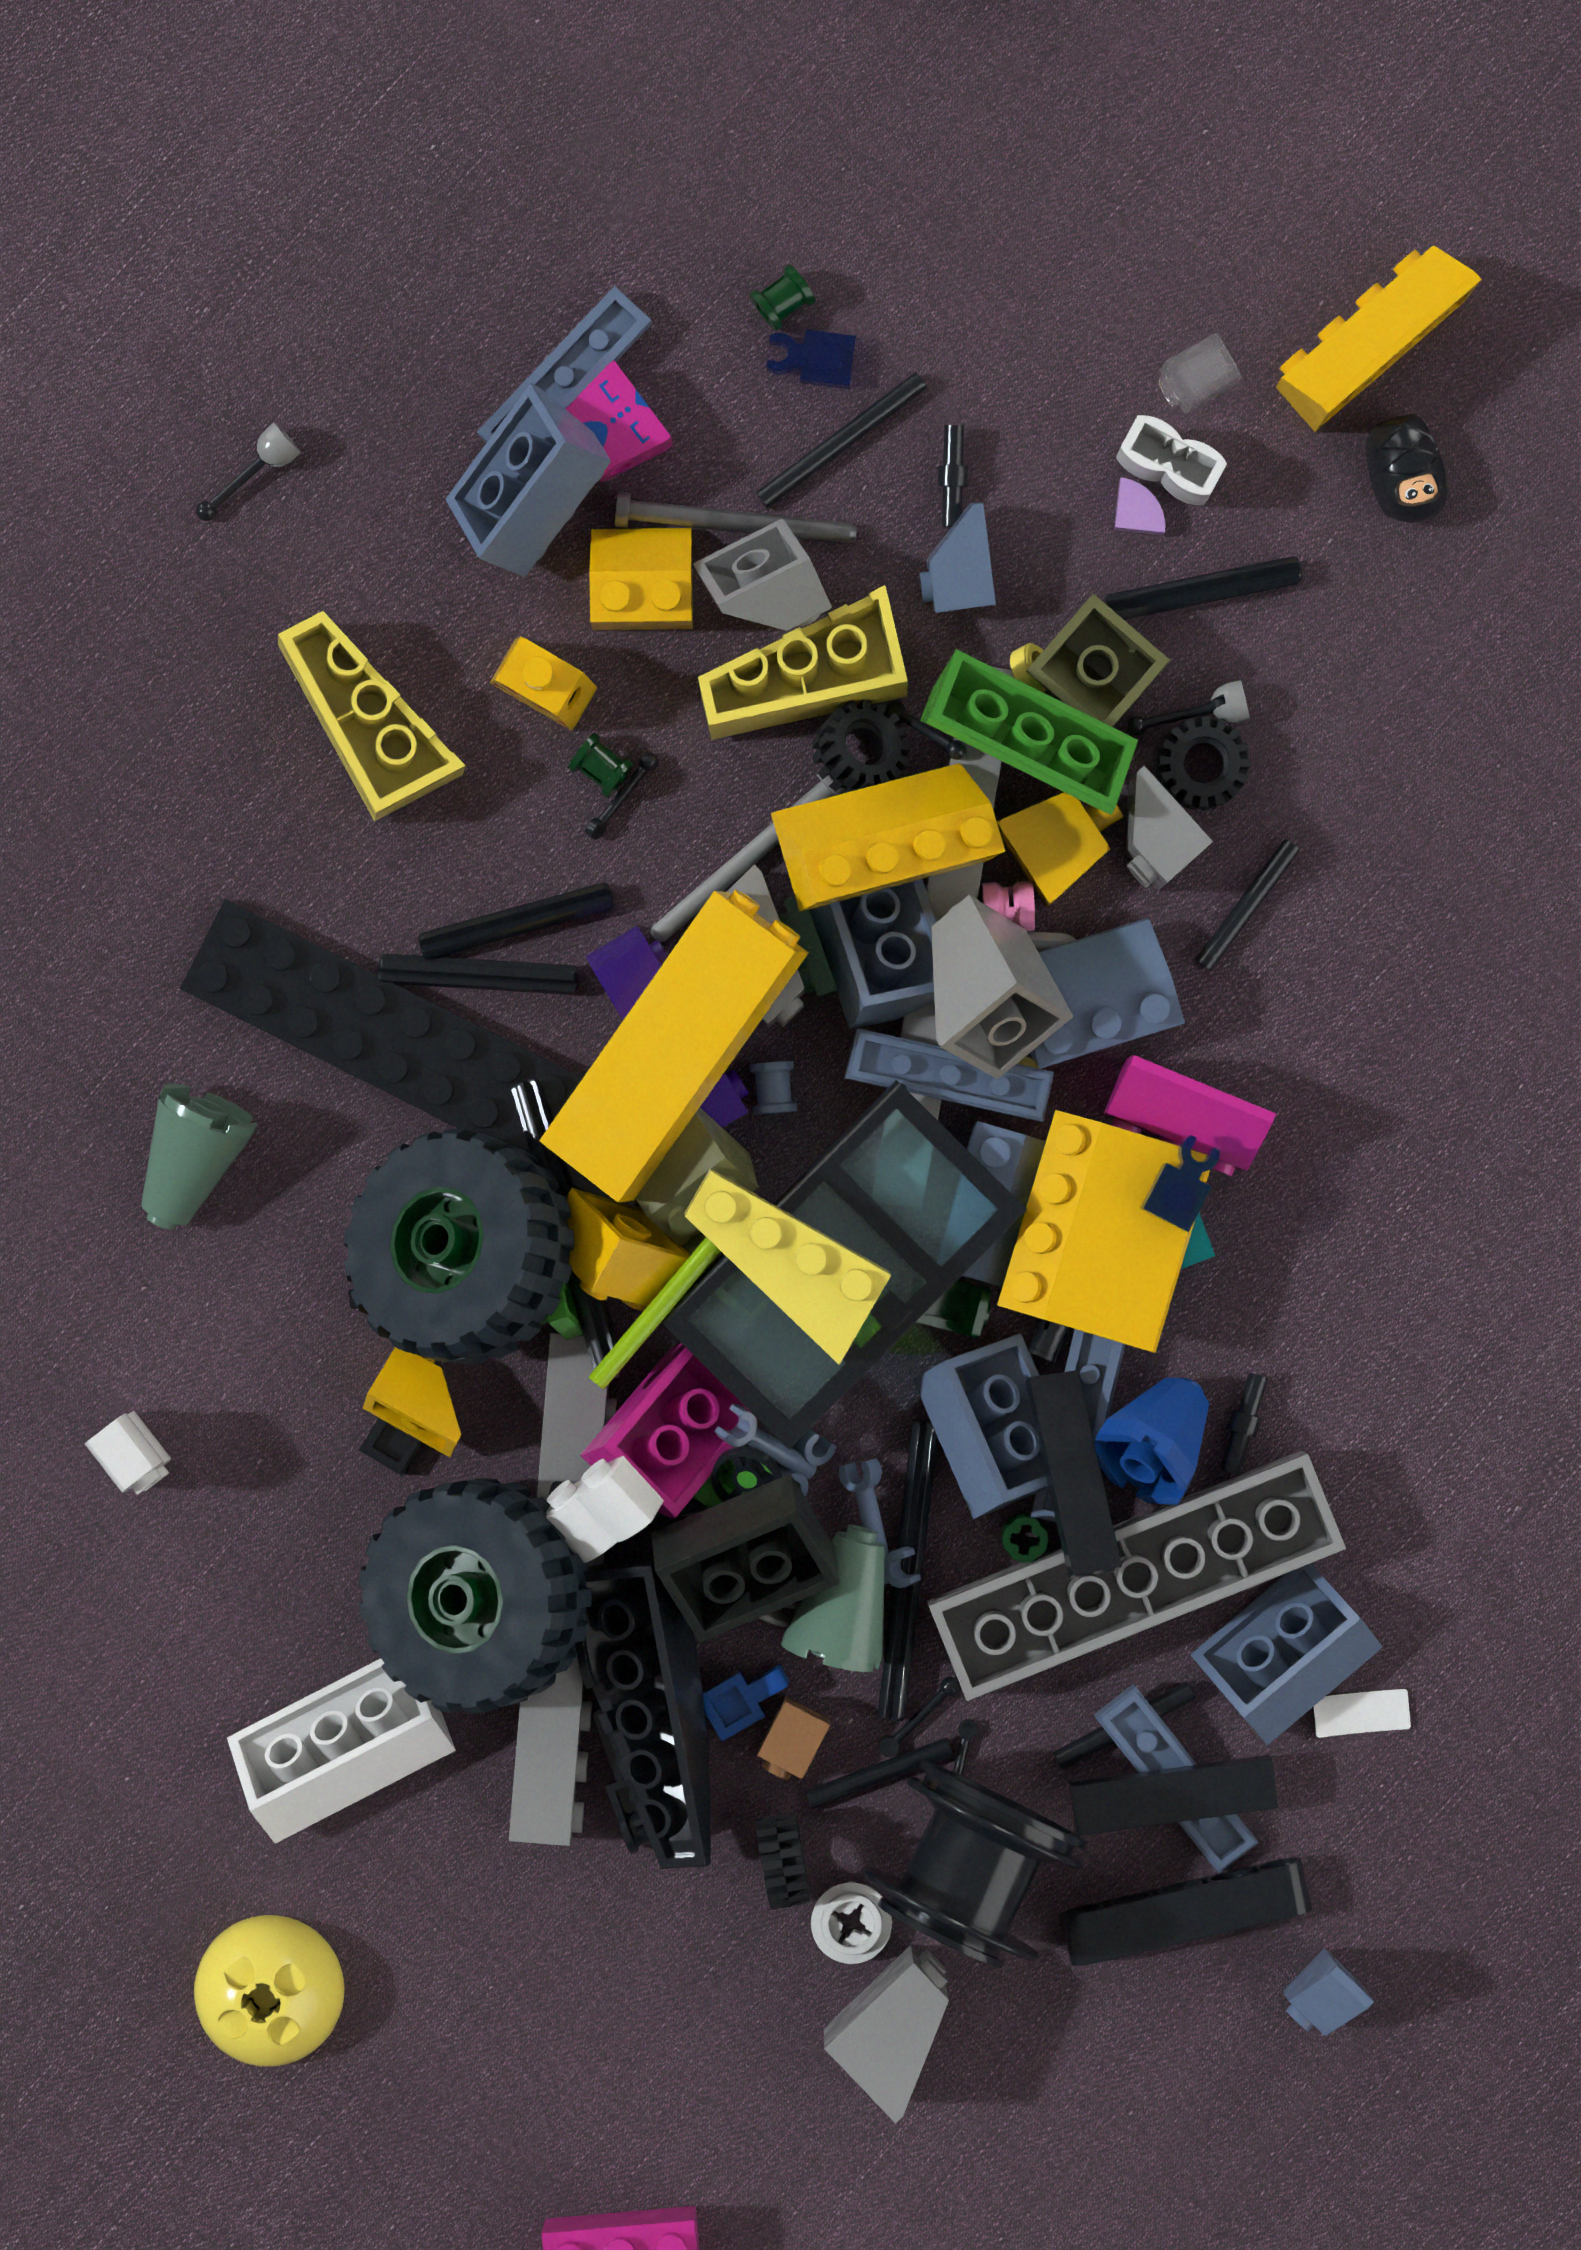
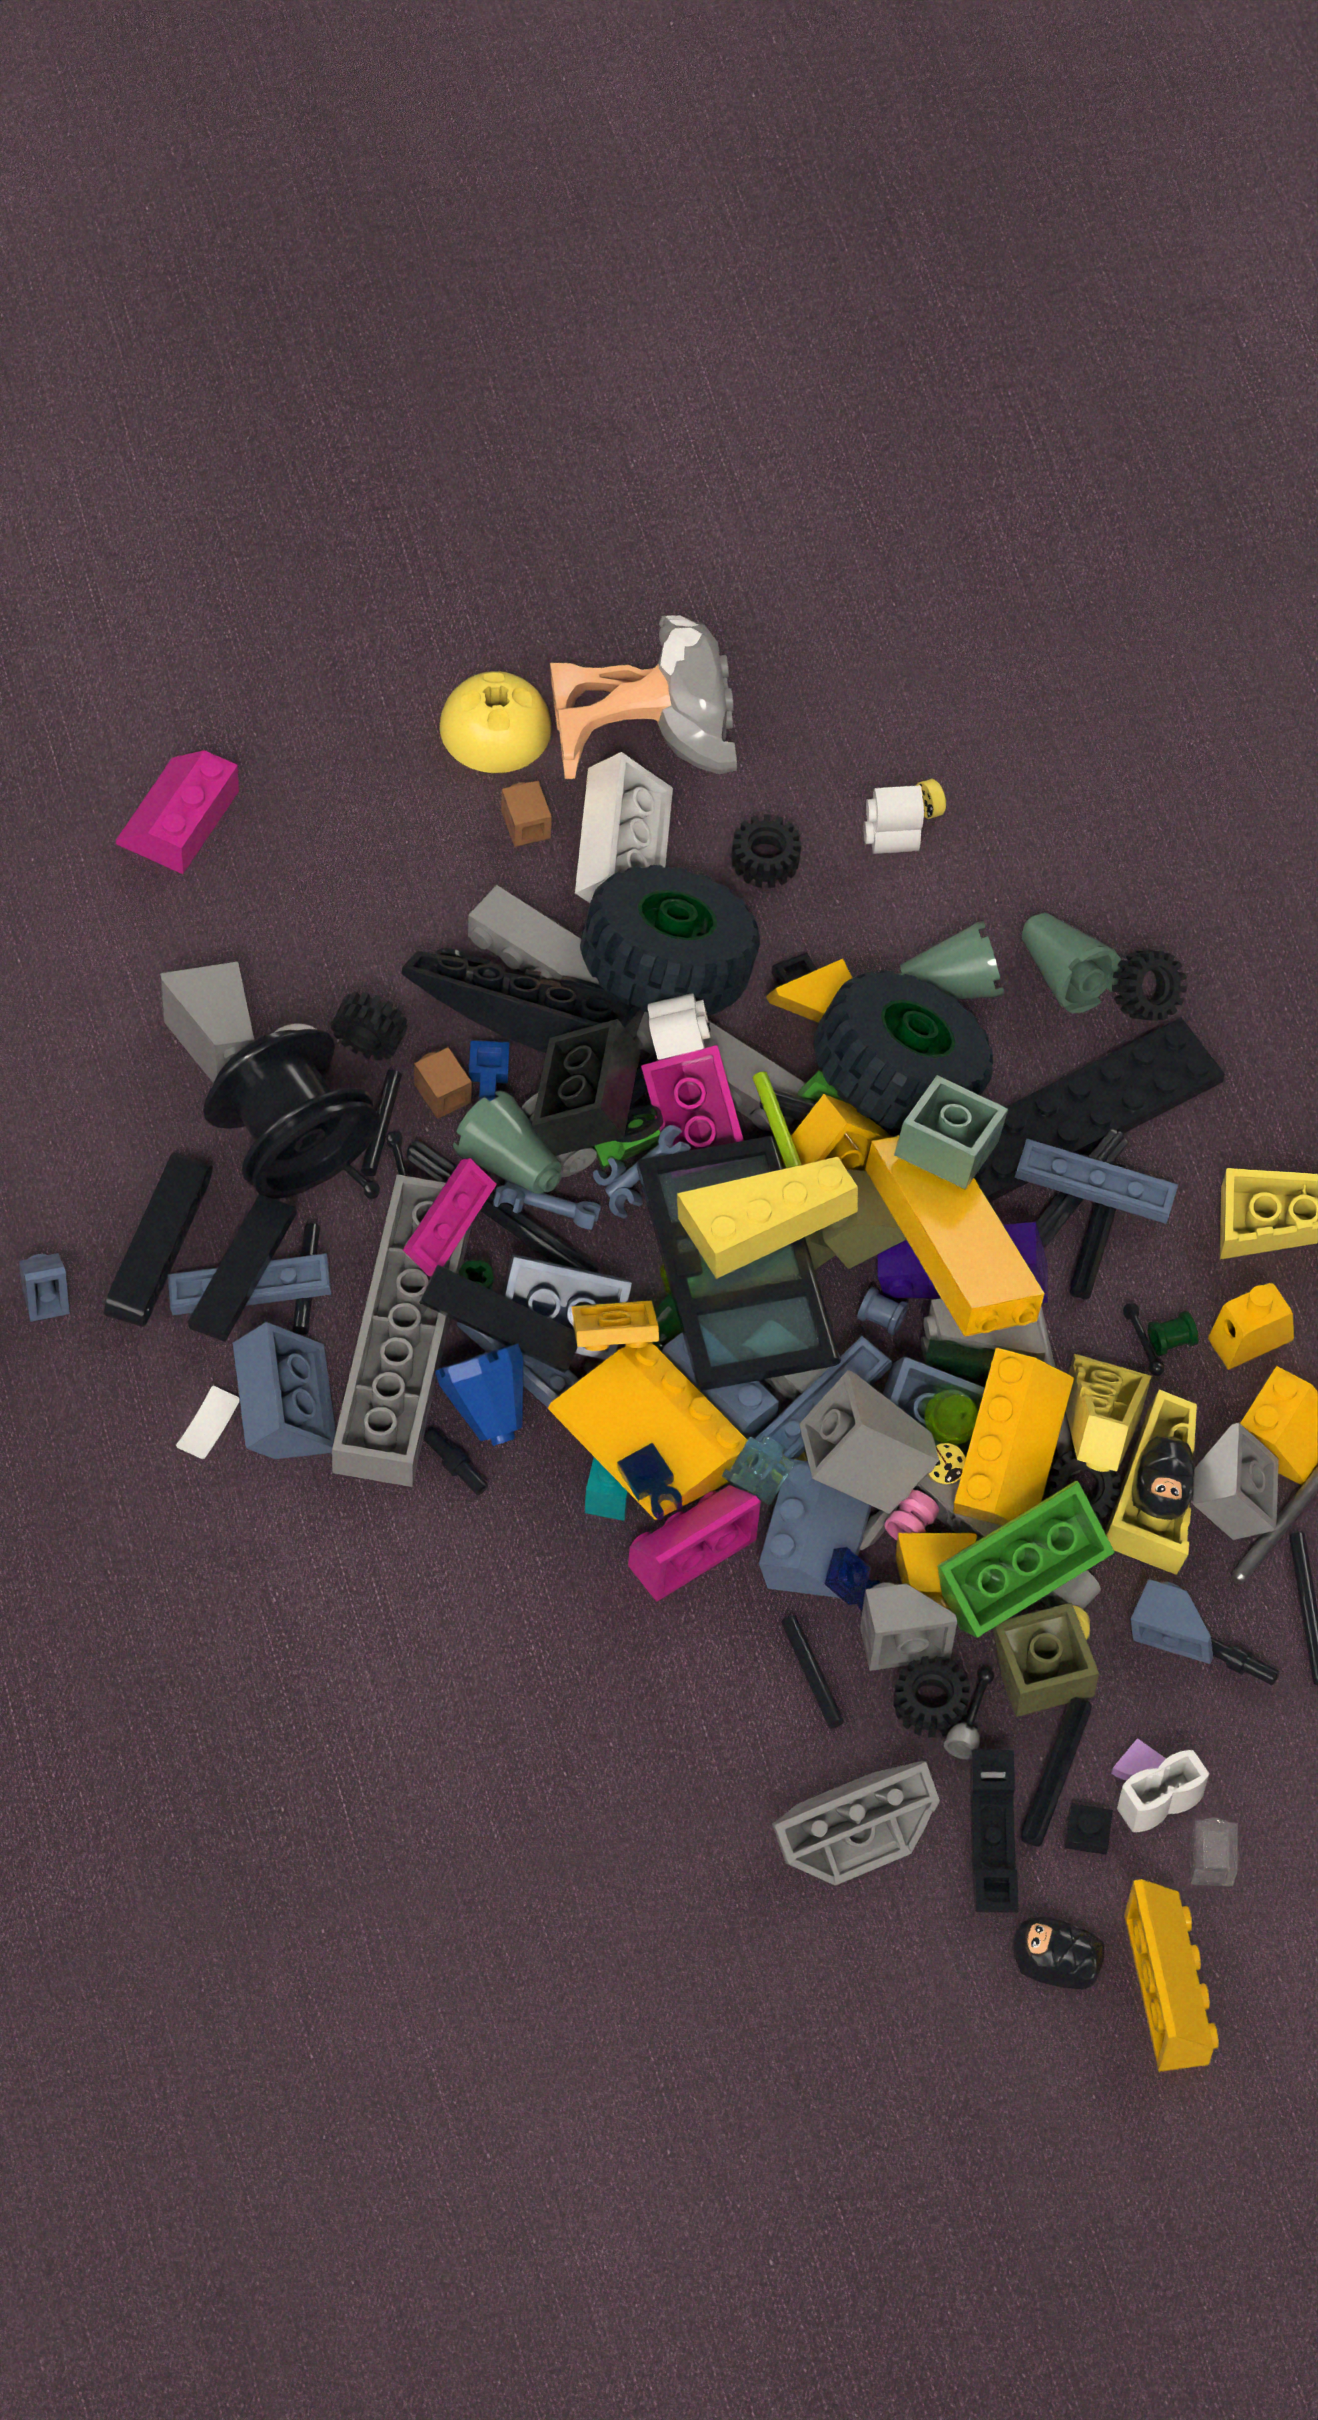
camera: 115 degrees right, 30 degrees down
none -> dark pink plate [403,1158,497,1276]
none -> medium nougat brick [501,780,552,847]
none -> animal [550,616,737,779]
none -> yellow plate [571,1300,659,1351]
none -> clear light blue brick [722,1435,795,1506]
none -> black tyre [731,814,801,888]
none -> light grey wedge [772,1761,940,1886]
none -> clear blue plate [825,1547,882,1611]
none -> sand green brick [894,1075,1008,1189]
none -> sand green cone [898,921,1005,1000]
none -> light yellow tile [916,779,946,819]
none -> clear neon green cone [924,1389,978,1445]
none -> light yellow tile [927,1443,966,1484]
none -> black slope [971,1749,1019,1913]
none -> sand blue tile [1015,1139,1178,1224]
none -> black plate [1065,1803,1113,1855]
none -> light yellow wedge [1066,1354,1152,1472]
none -> black tyre [1112,950,1187,1021]
none -> black piece [1132,1436,1194,1520]

